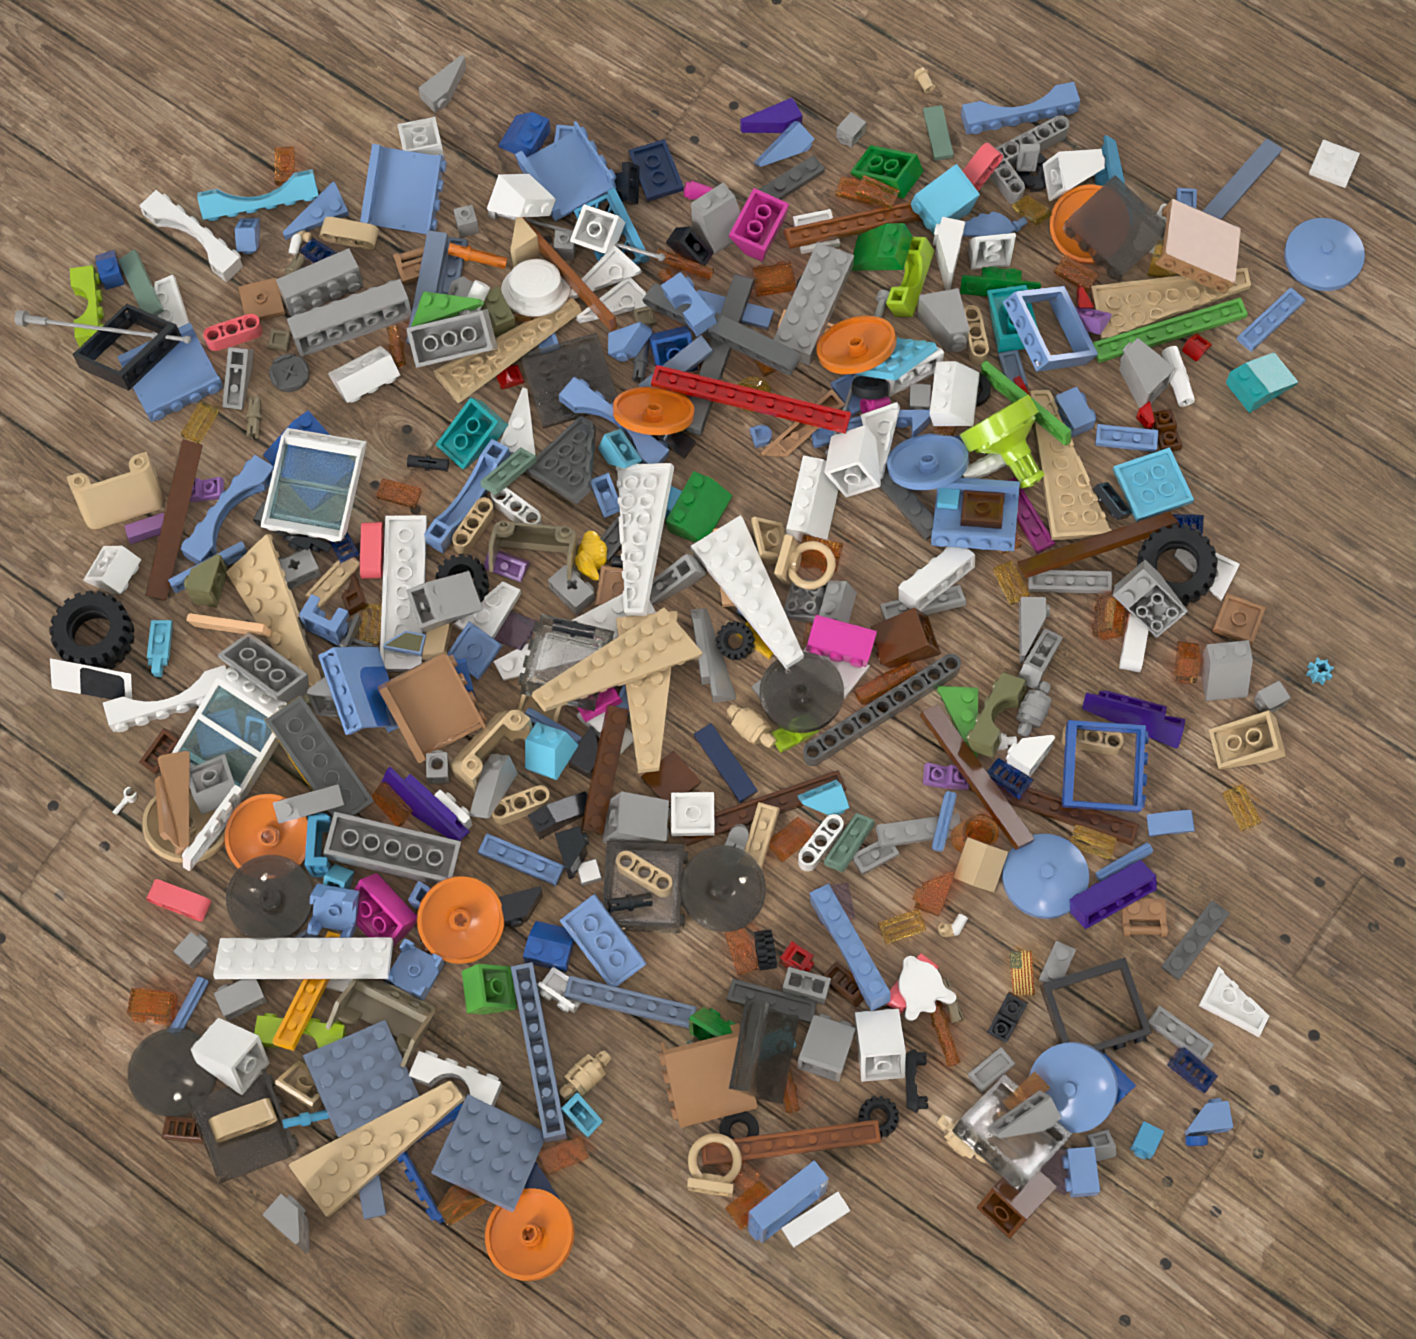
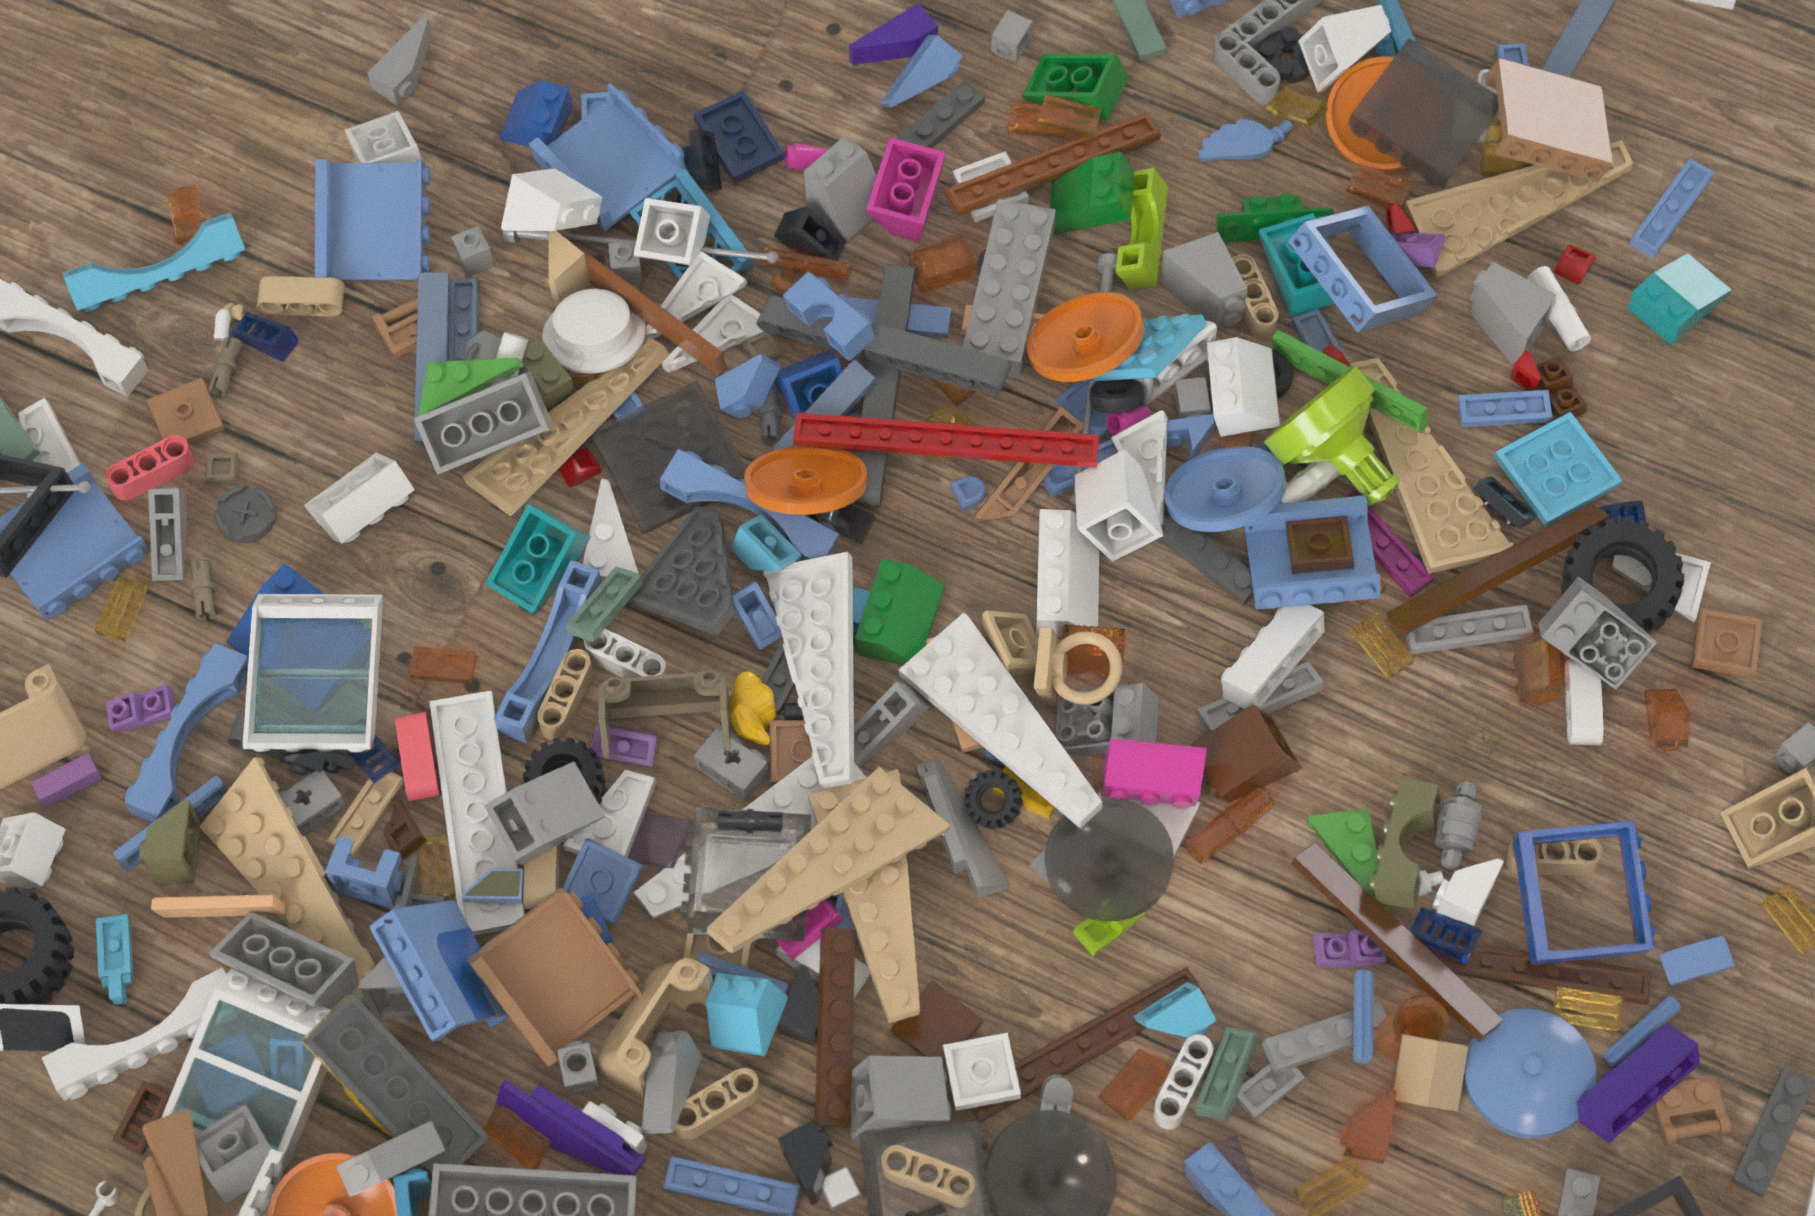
camera: 10 degrees left, 5 degrees down
reddish brown tile [145,439,203,601] -> none
medium blue slope [234,218,260,254] -> none
light grey brick [276,248,364,317] -> none
medium blue wing [283,182,349,240] -> none
light grey brick [287,279,412,357] -> none
clear orange pin [387,325,406,367] -> none
black pin [407,454,449,472] -> none
orange pin [447,242,508,270] -> none
black slope [528,791,588,840] -> none
dark blue tile [694,723,758,803] -> none
tan piece [727,704,776,748] -> none
tan tile [740,802,780,870] -> none
dark grey beam [803,654,961,766] -> none
medium azure slope [910,164,980,234] -> none
white slope [933,217,965,290] -> none
medium azure tile [937,488,960,510] -> none
arm [938,914,968,938] -> none
coral beam [962,143,1003,191] -> none
white slope [968,233,1016,270] -> none
light grey tile [1016,144,1040,171] -> none
light grey slope [1018,628,1063,690] -> none
light grey slope [1019,597,1050,663] -> none
medium blue brick [1054,387,1096,437] -> none
dark purple wedge [1082,690,1186,748] -> none
bright green plate [1093,298,1248,363] -> none
light grey slope [1198,640,1253,701] -> none
medium blue dish [1284,218,1365,291] -> none

